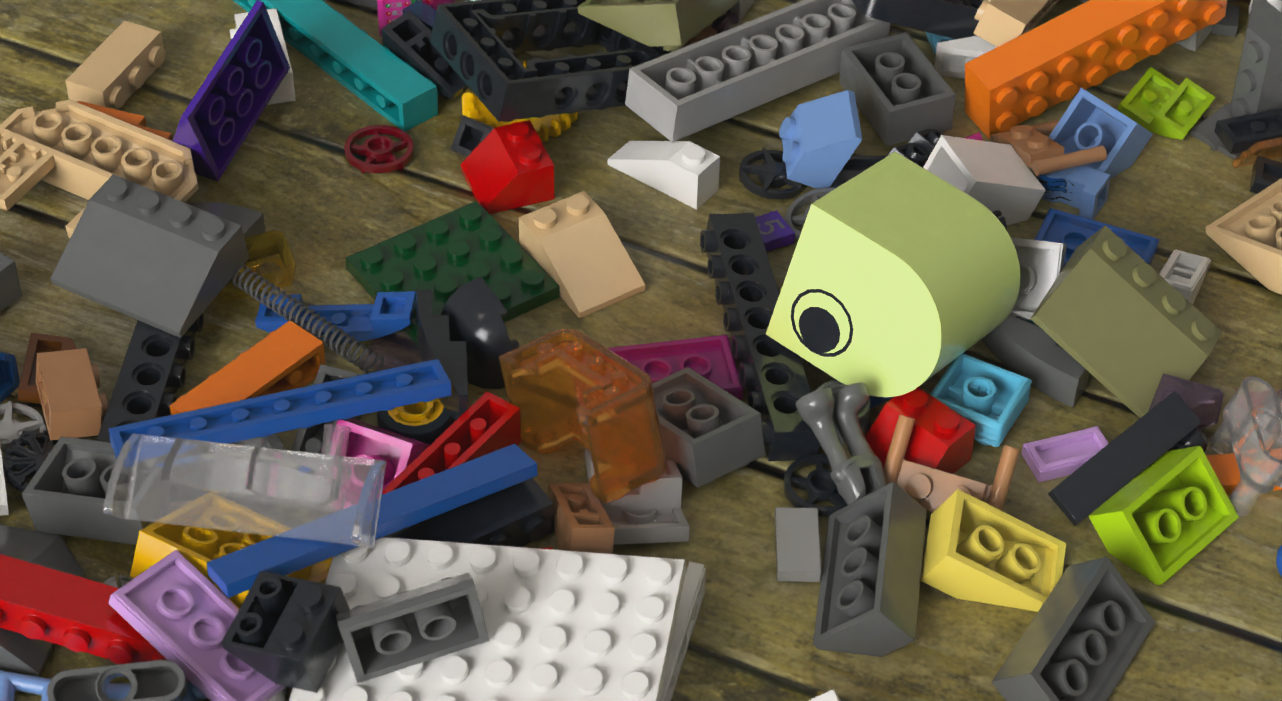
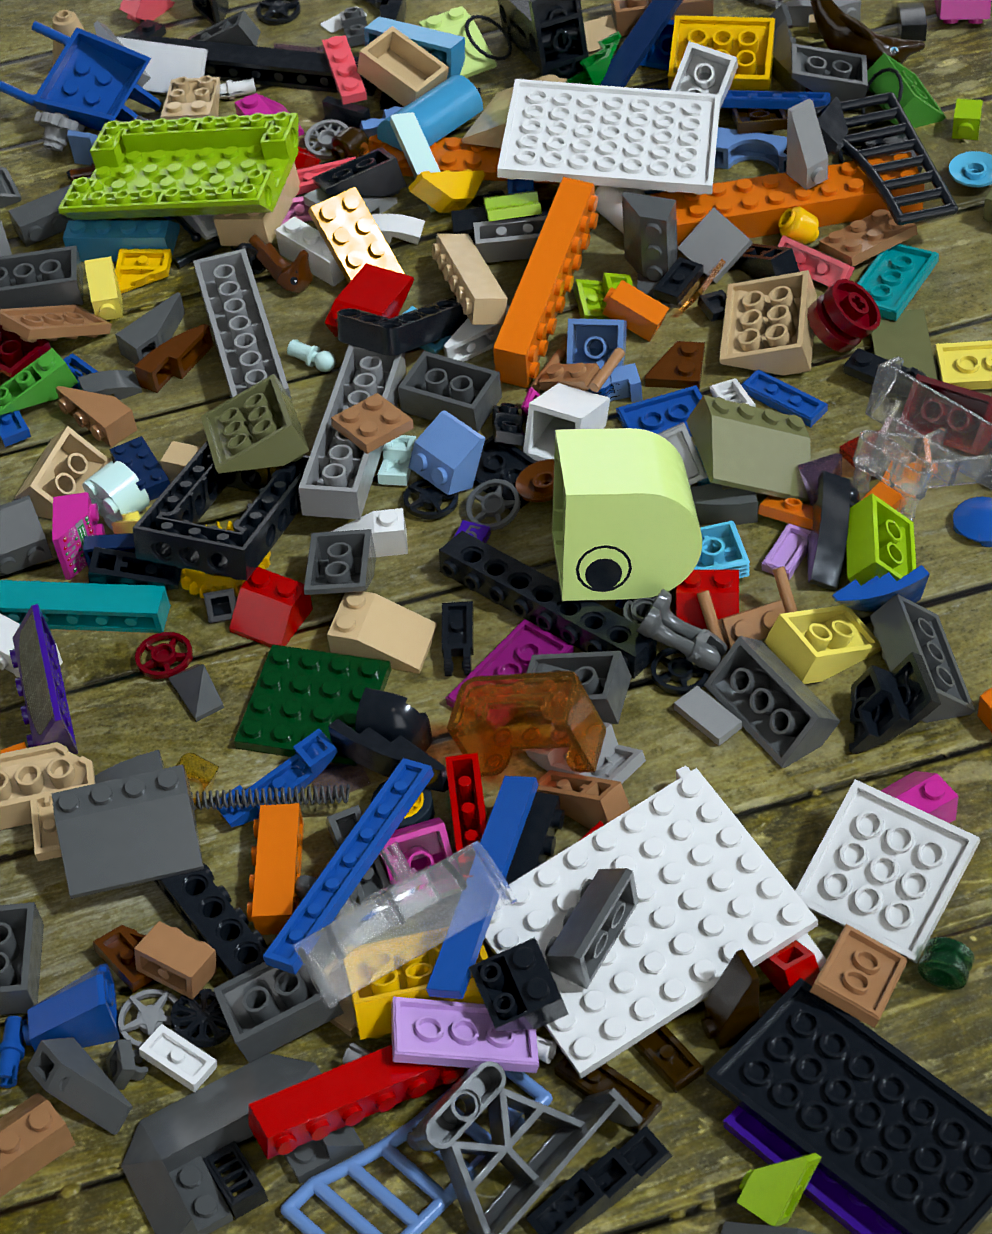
camera: 35 degrees left, 5 degrees up
none -> dark grey slope [169,664,224,722]
none -> dark grey slope [304,529,376,595]
none -> medium nougat plate [331,393,414,454]
none -> light aqua slope [378,435,417,486]
none -> black hinge [442,601,474,676]
none -> orange brick [602,280,669,342]
none -> reddish brown wing [645,341,705,389]
none -> blue tile [741,370,828,428]
none -> orange plate [758,495,813,530]
none -> blue slope [832,565,930,612]
none -> black slope [849,652,941,754]

